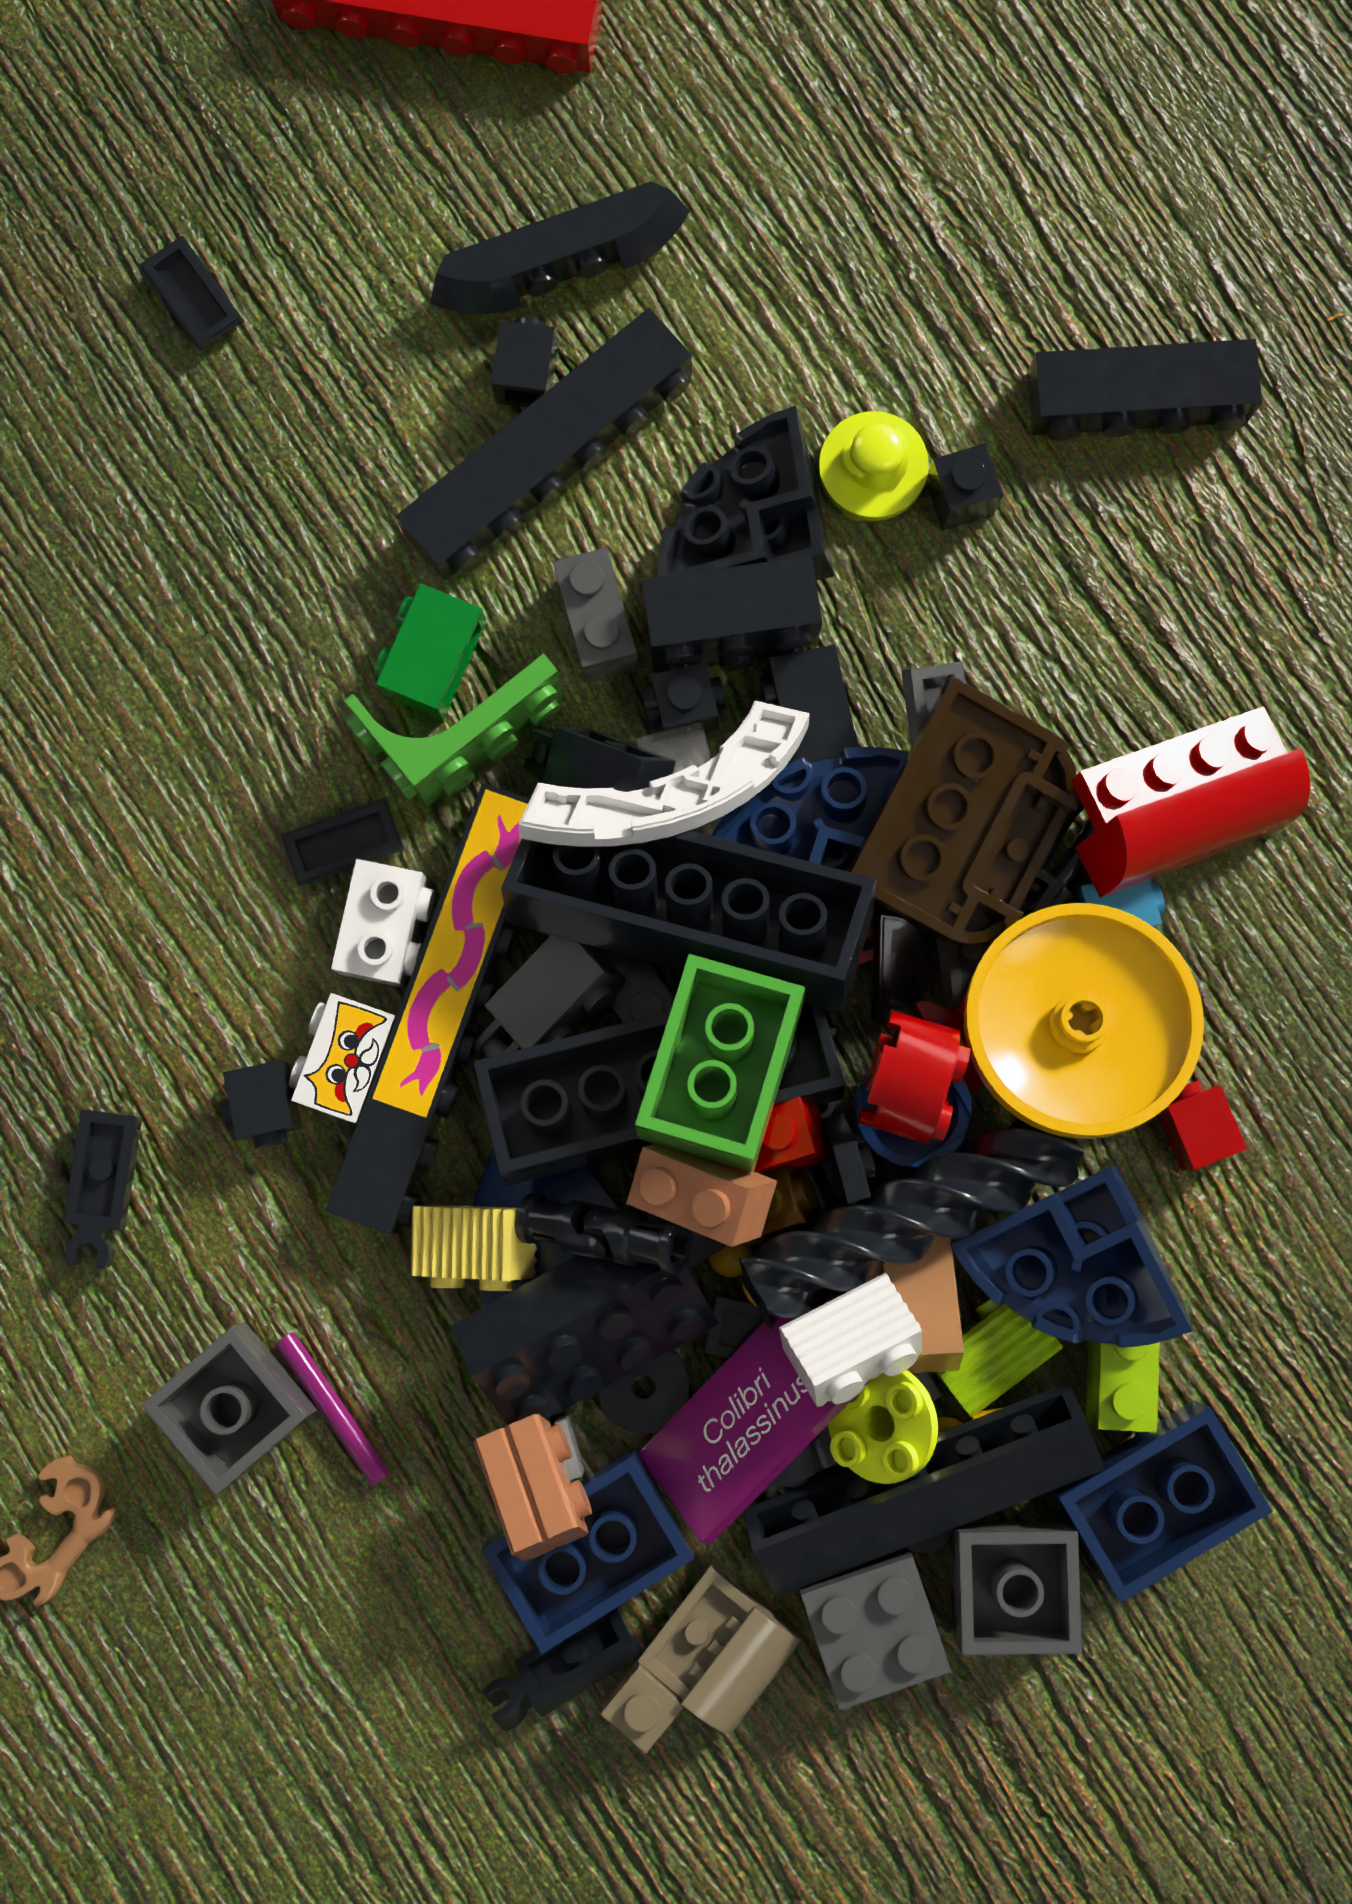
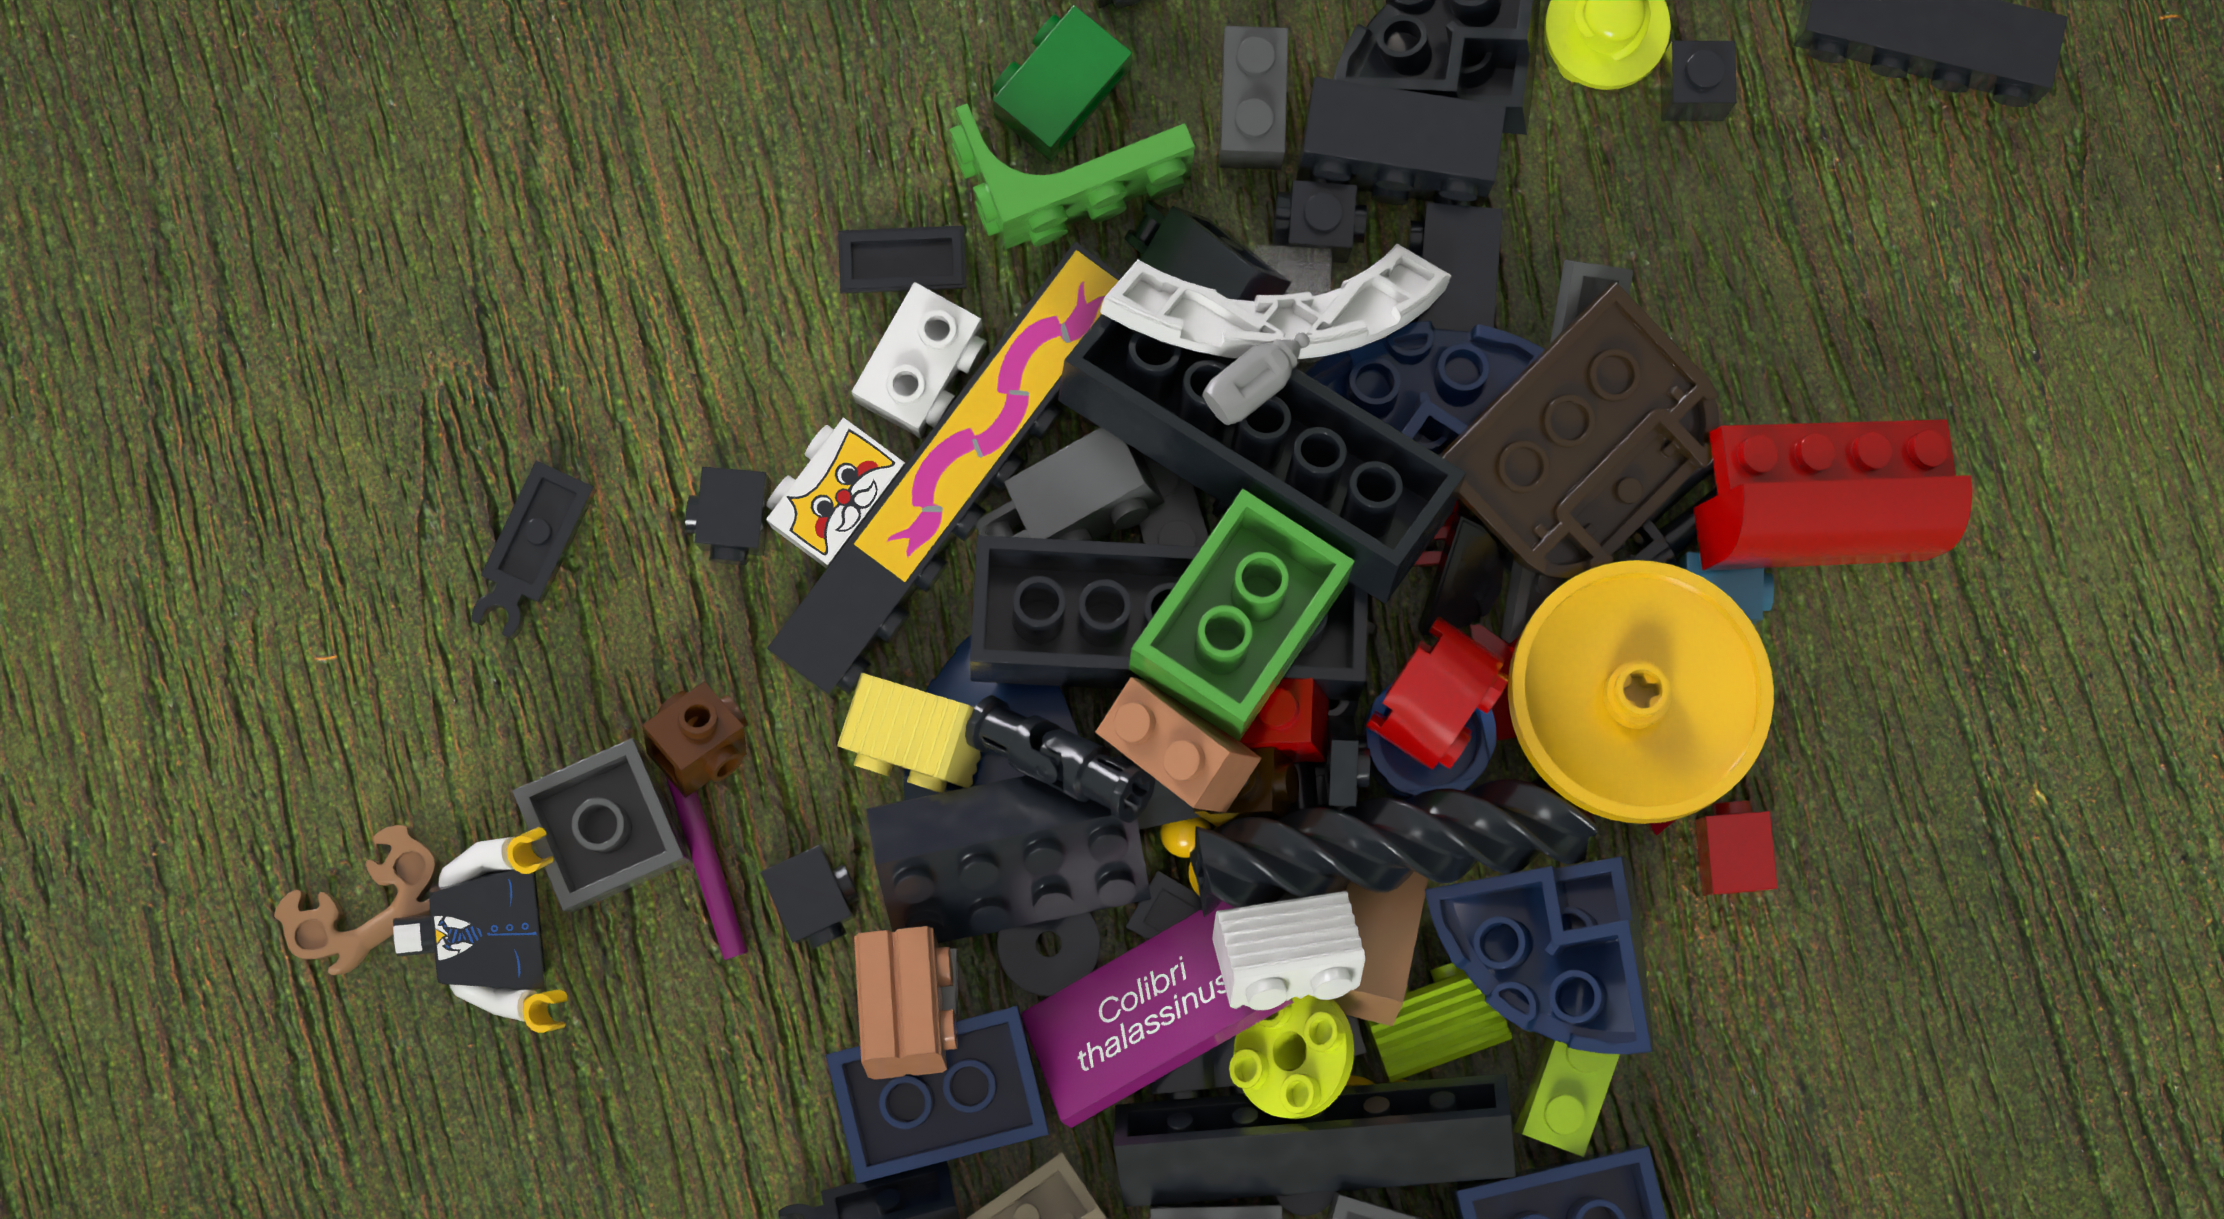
camera: 10 degrees right, 0 degrees up
none -> torso [393,827,567,1033]
none -> reddish brown brick [642,681,748,798]
none -> black brick [761,845,860,950]
none -> light grey piece [1203,332,1310,425]

